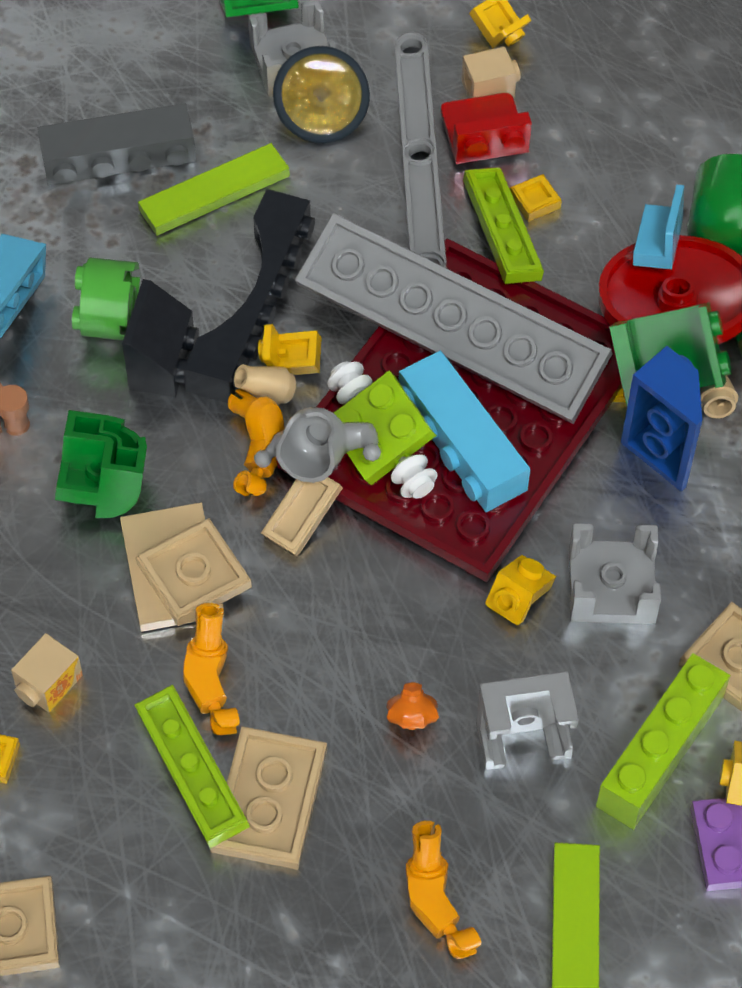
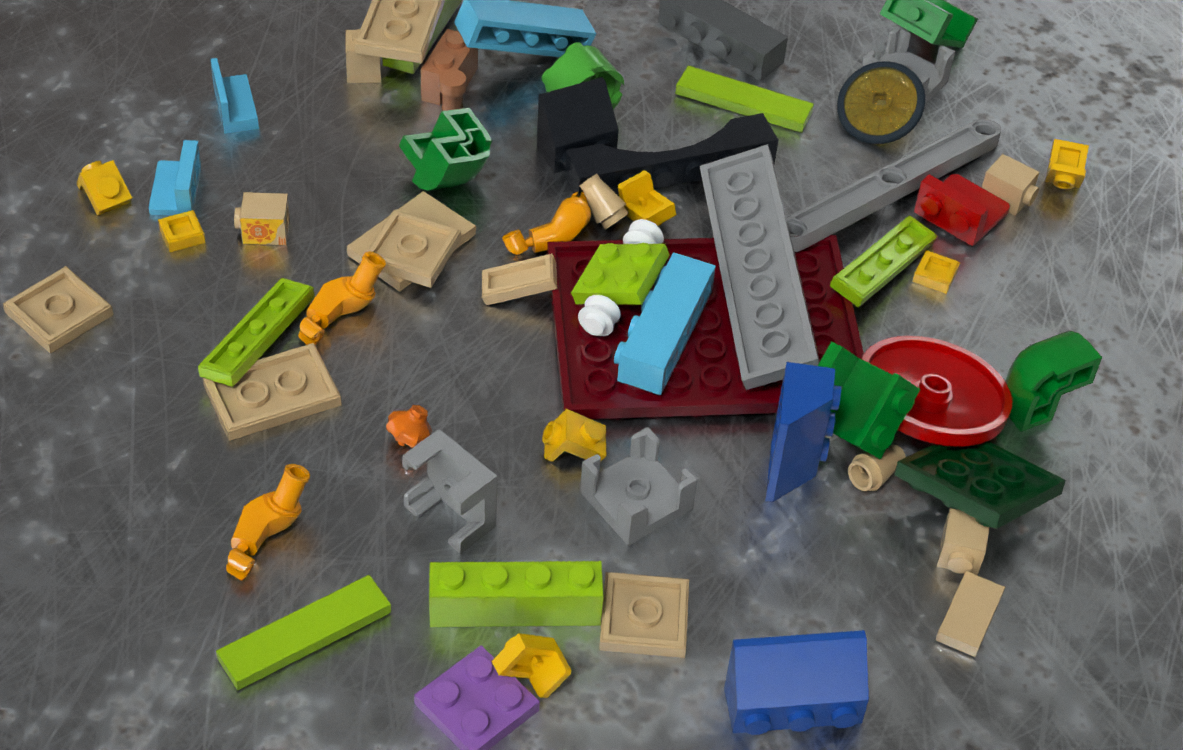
camera: 50 degrees right, 10 degrees down
light grey piece [254,407,381,483] -> none
medium azure panel [633,184,684,269] -> none

